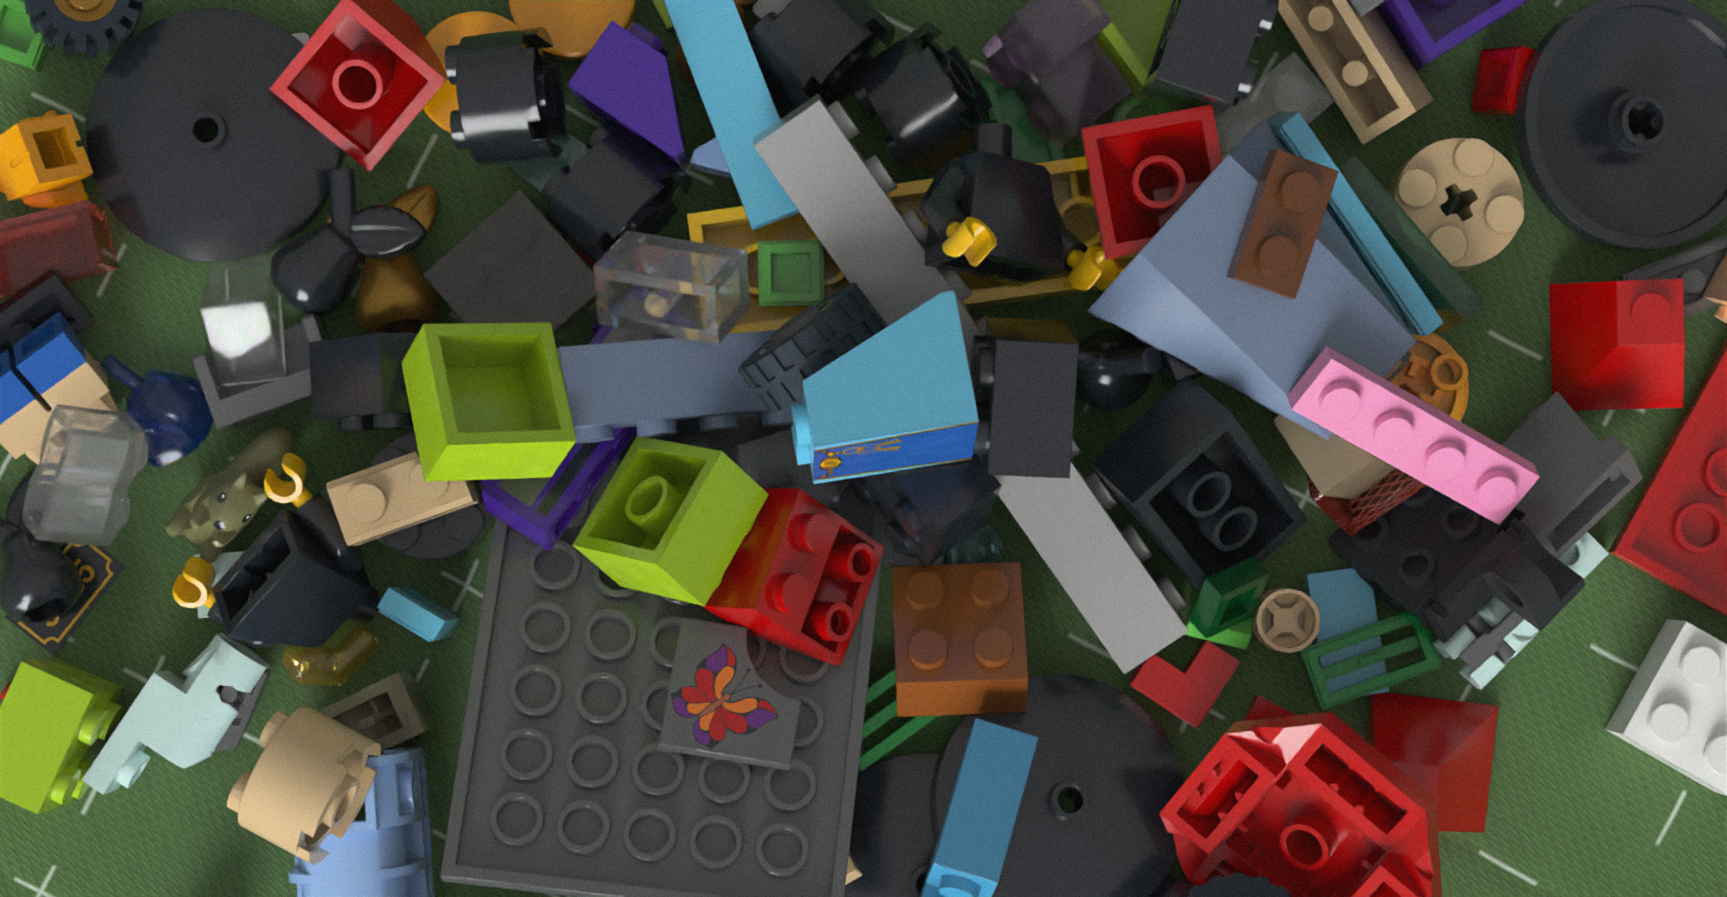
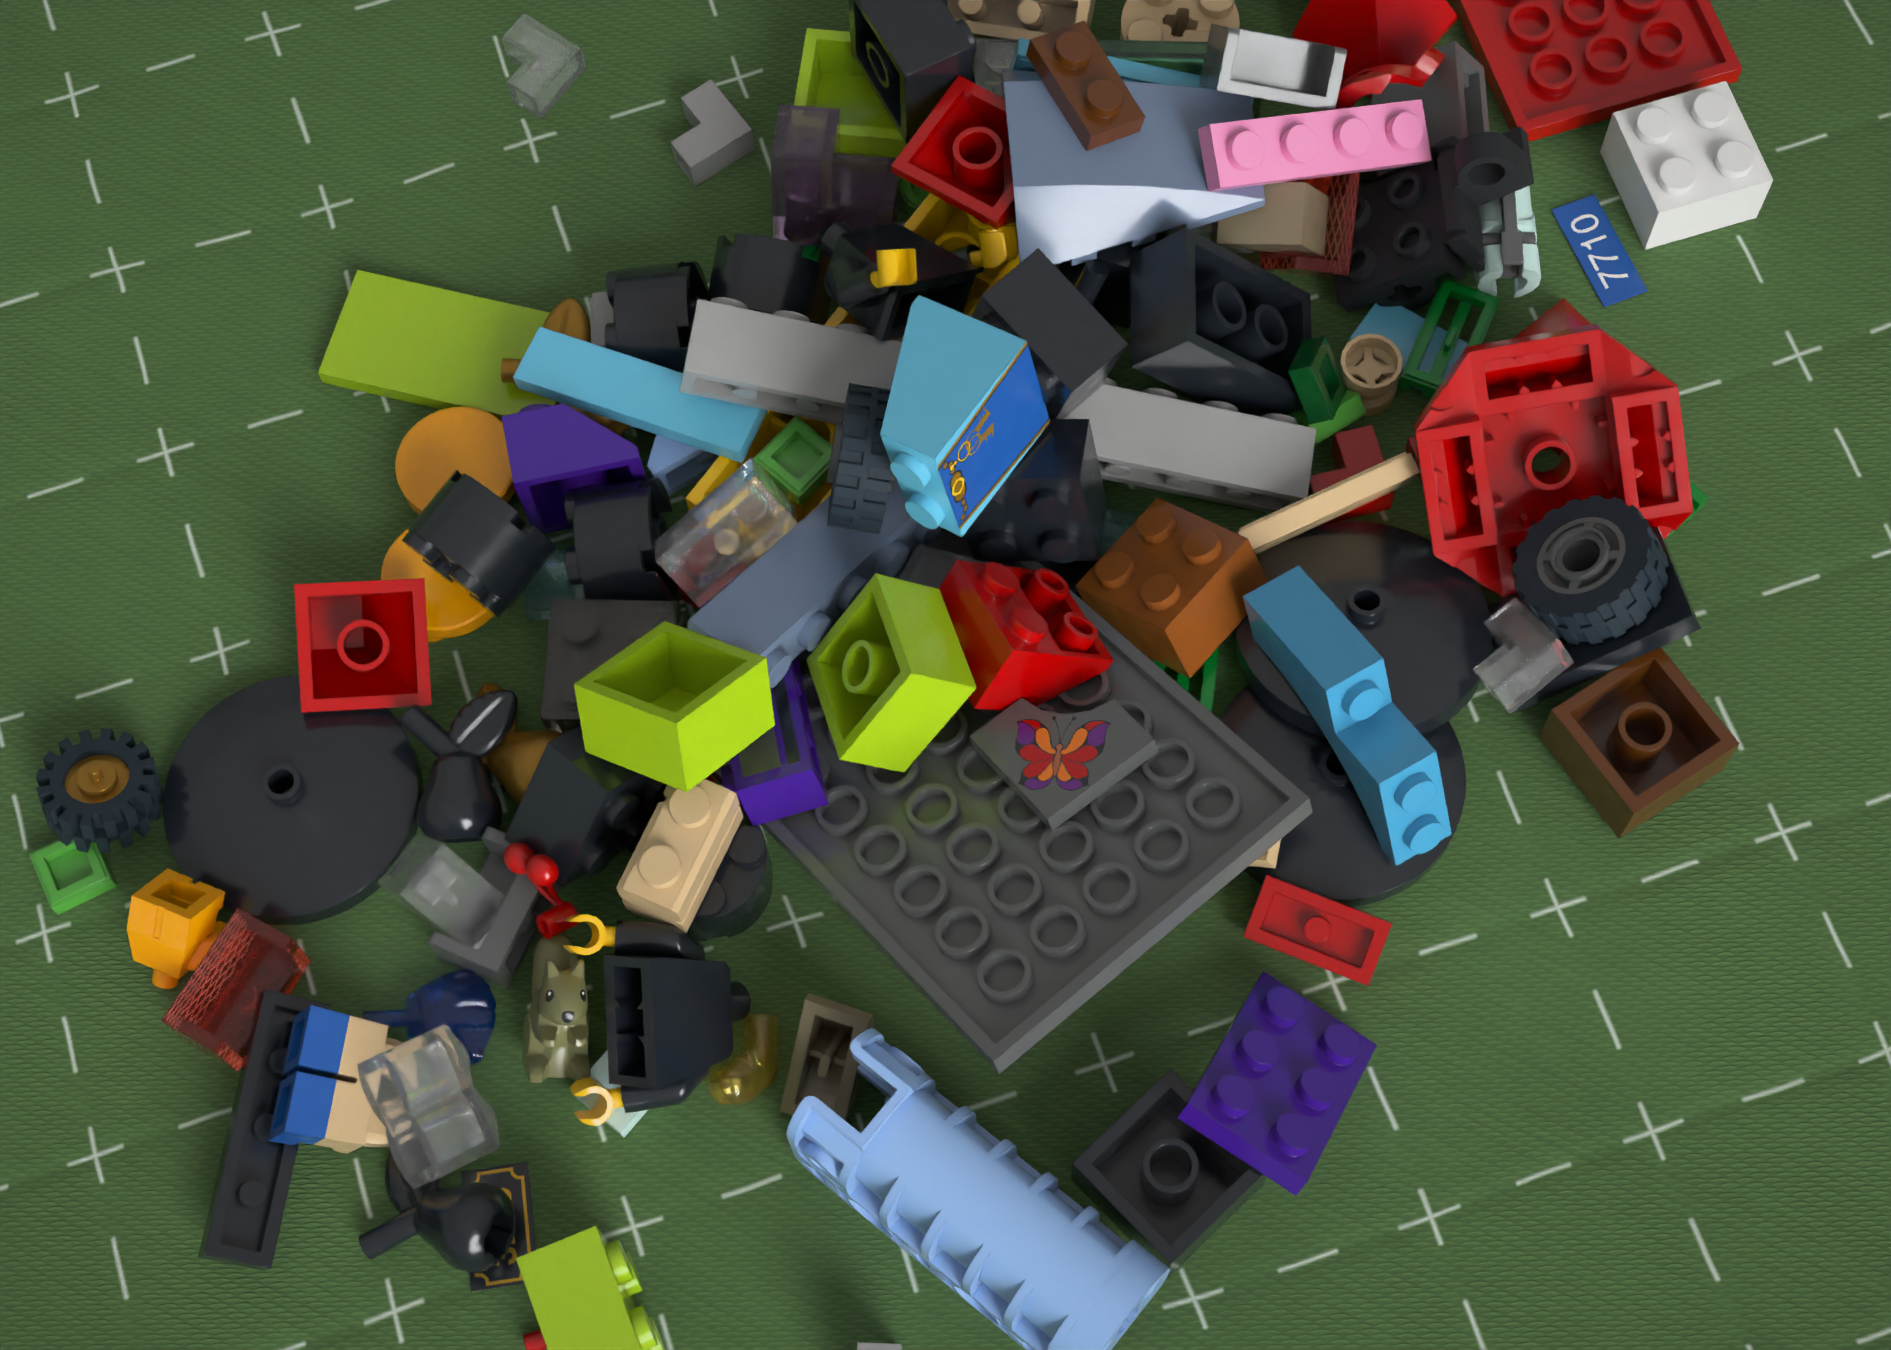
camera: 40 degrees left, 20 degrees down
light aqua plate [82,633,271,795] -> none
tan brick [227,706,381,865] -> none
medium azure tile [377,585,461,642] -> none
none -> red piece [503,842,579,939]
none -> panel [1199,23,1347,110]
none -> tan tile [1236,451,1420,554]
none -> red helmet [1335,48,1447,178]
none -> blue sticker [1551,194,1648,307]

